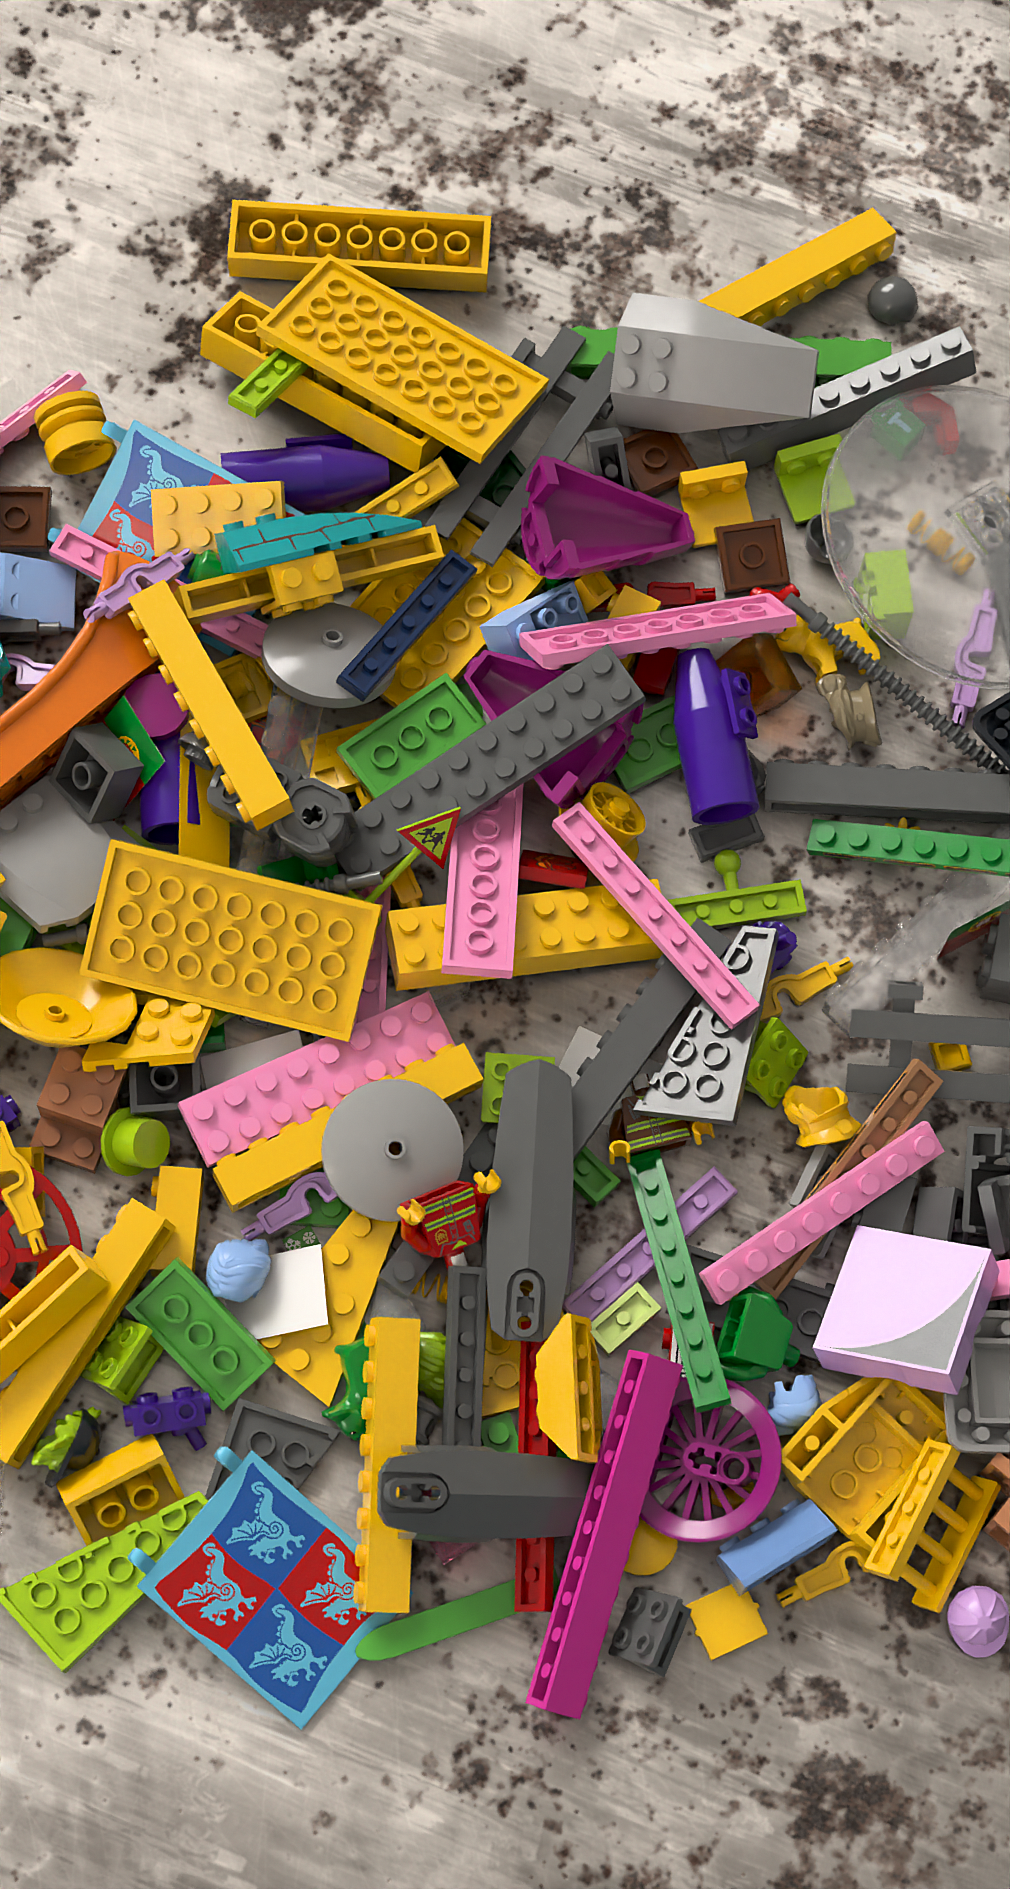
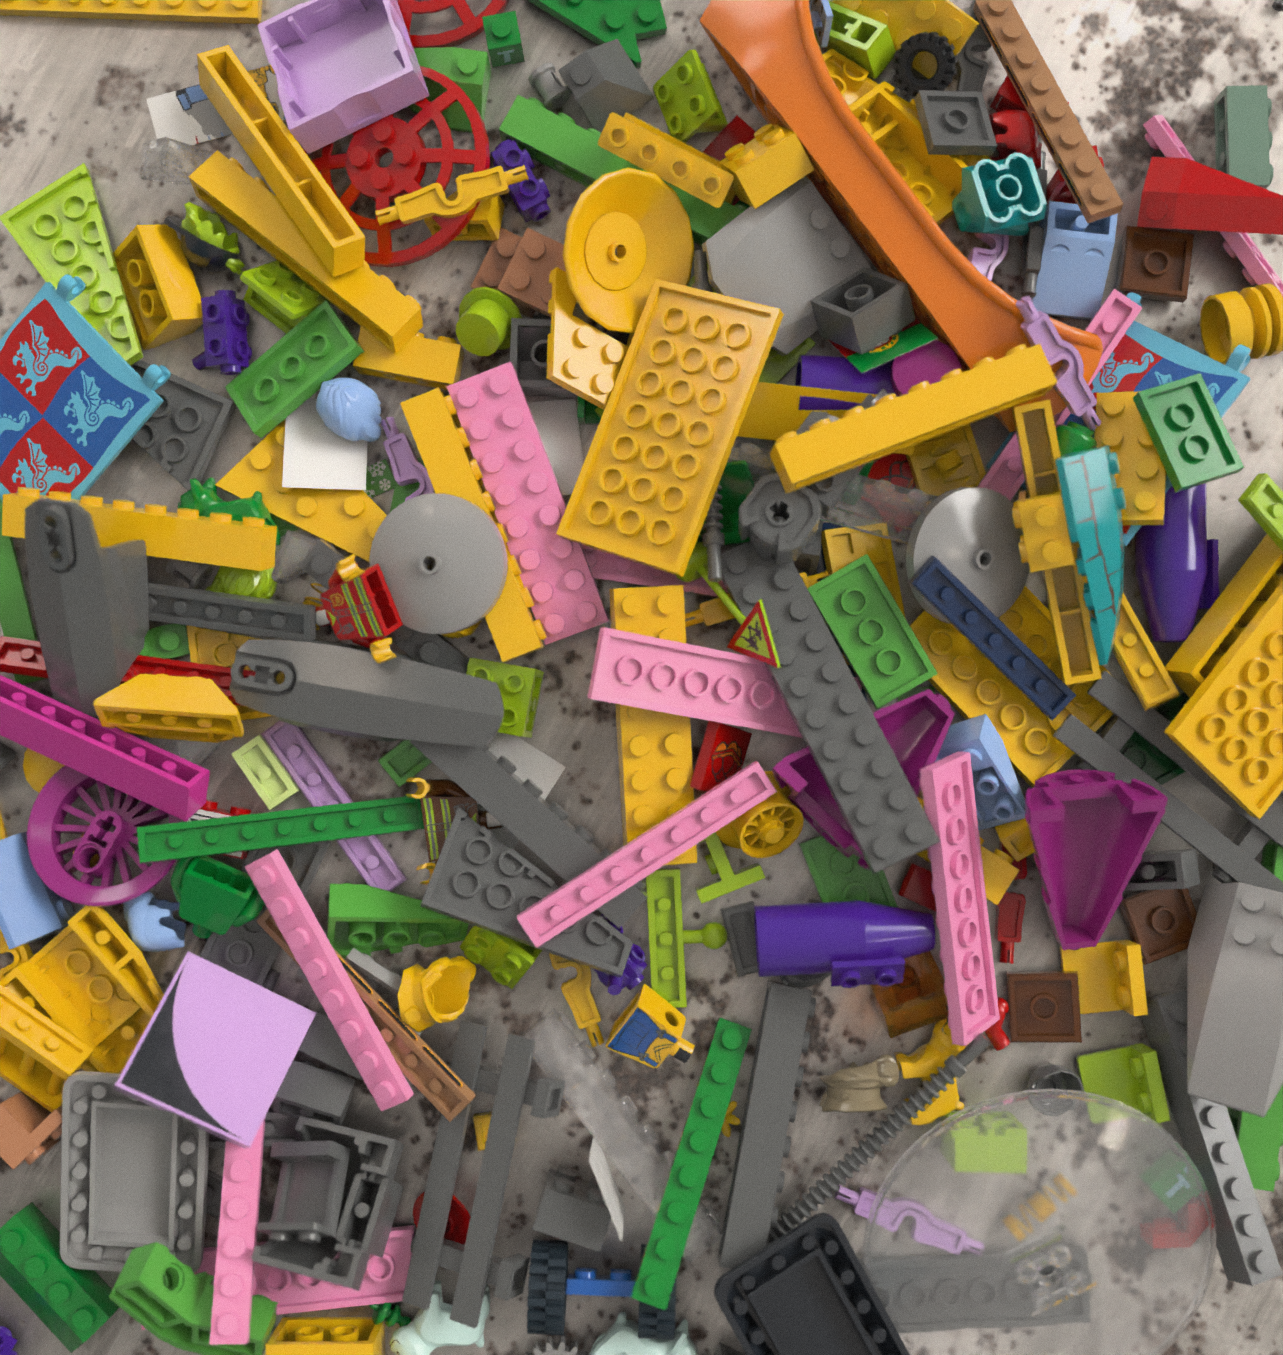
camera: 100 degrees right, 15 degrees up
none -> bright green wedge [326,883,469,959]
none -> torso [605,984,695,1068]
none -> lime bracket [695,832,765,904]
none -> plate [1133,373,1244,493]

